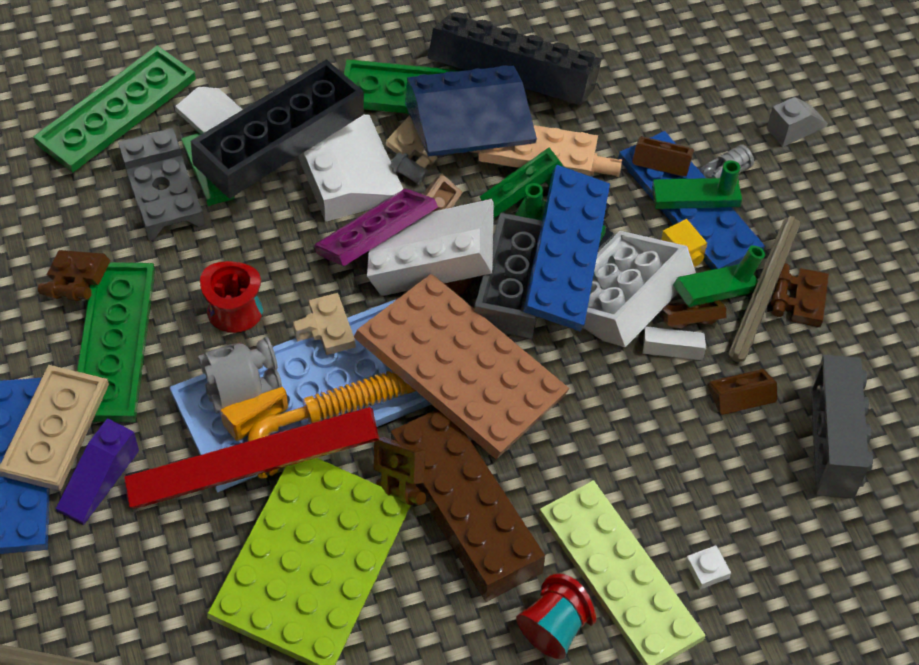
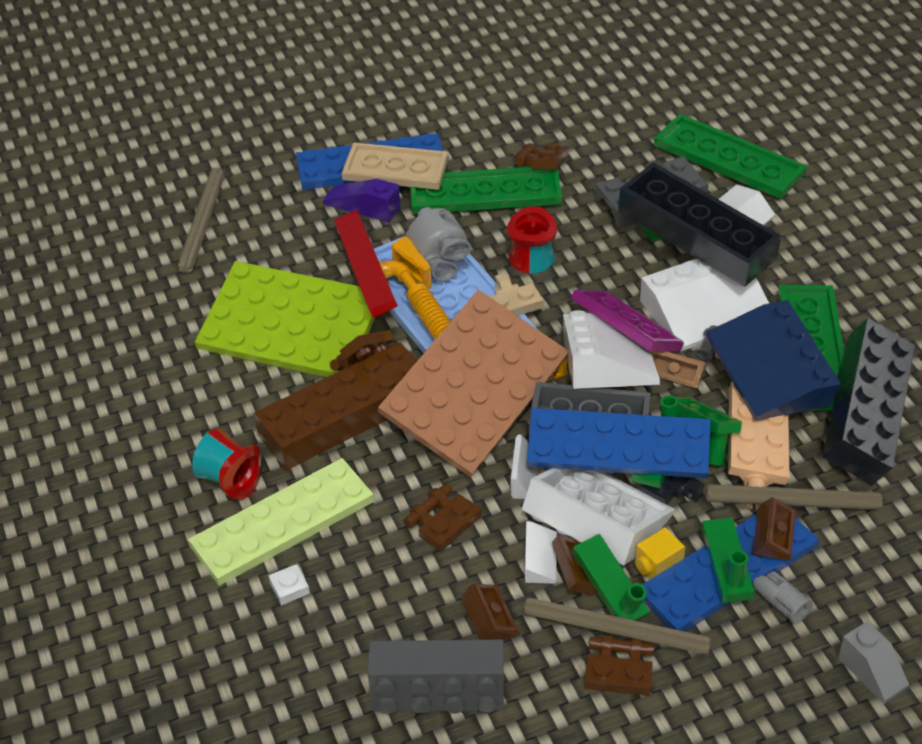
camera: 90 degrees right, 10 degrees down
none -> reddish brown plate [403,483,482,552]
none -> white slope [511,435,537,499]
none -> dark tan axle [705,484,883,510]

